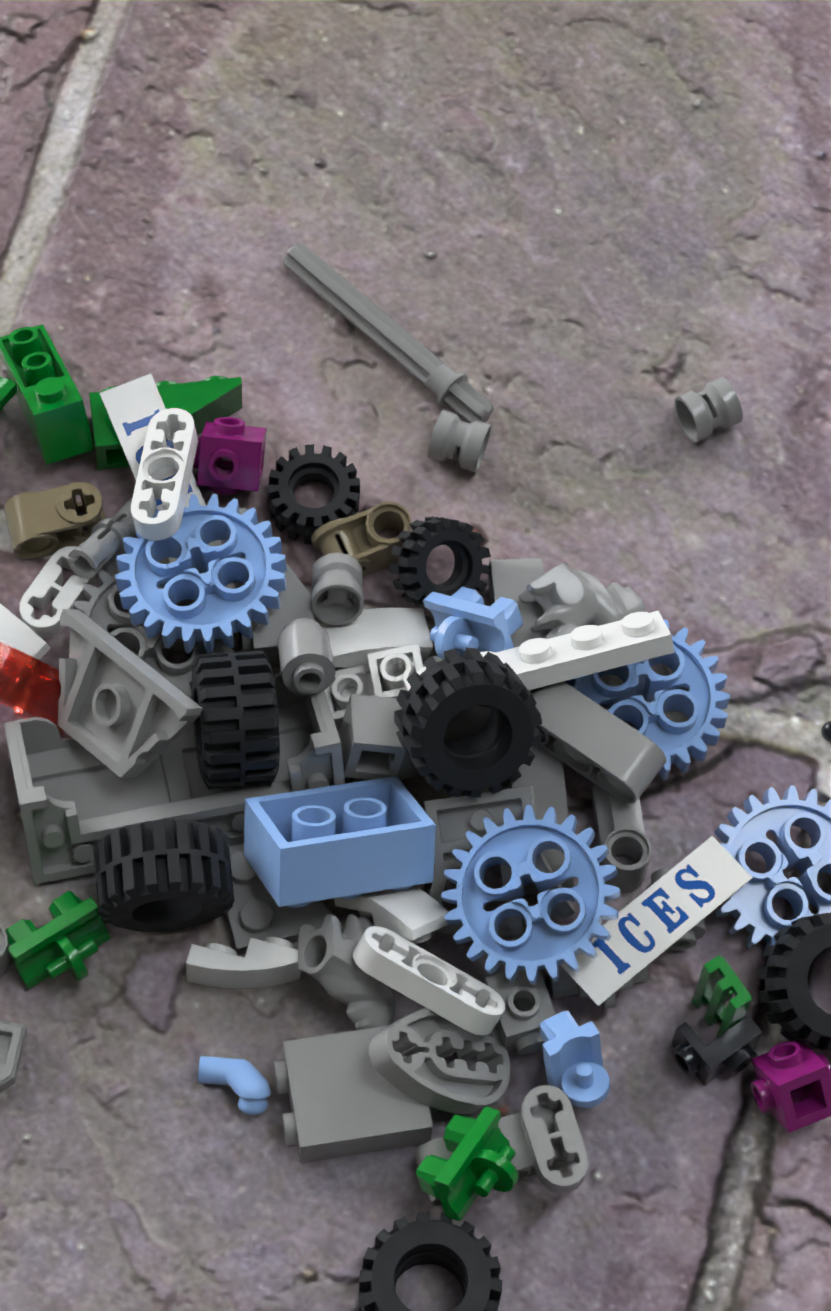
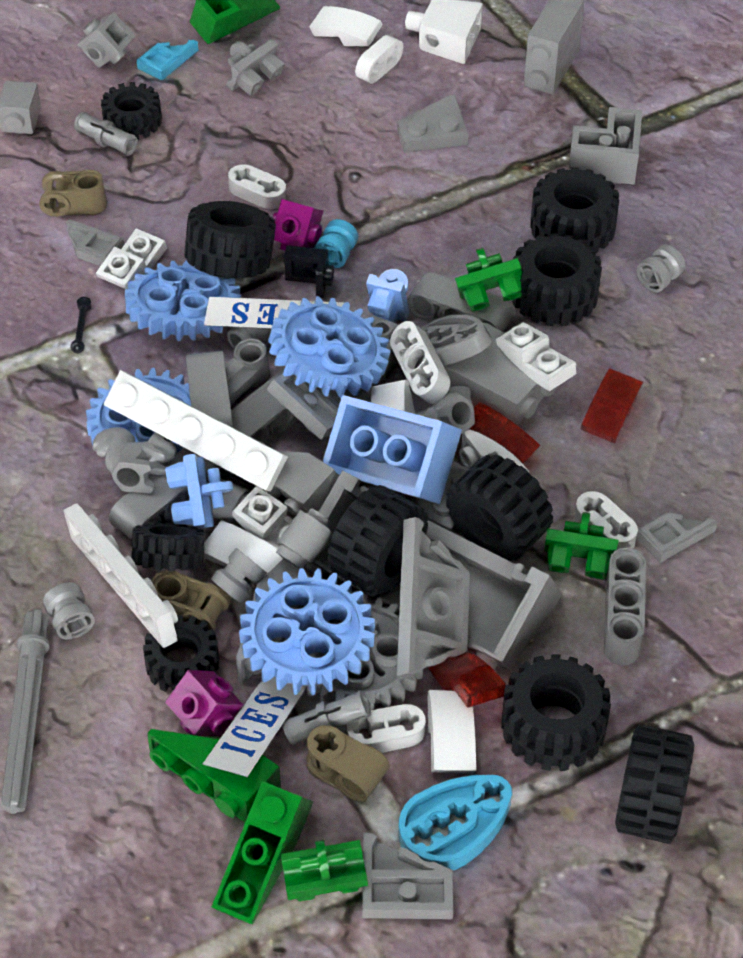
camera: 130 degrees left, 15 degrees down
white beam [131,408,198,541] -> none
light blue arm [198,1056,271,1115] -> none
black tyre [394,648,542,798] -> none
light grey beam [520,1085,589,1194] -> none
green tile [691,955,752,1037] -> none
none -> white plate [63,503,178,648]
none -> medium azure wheel [314,219,359,268]
none -> clear red slope [461,402,540,464]
none -> white slope [496,322,577,391]
none -> white beam [574,491,638,550]
none -> clear red slope [581,368,643,443]

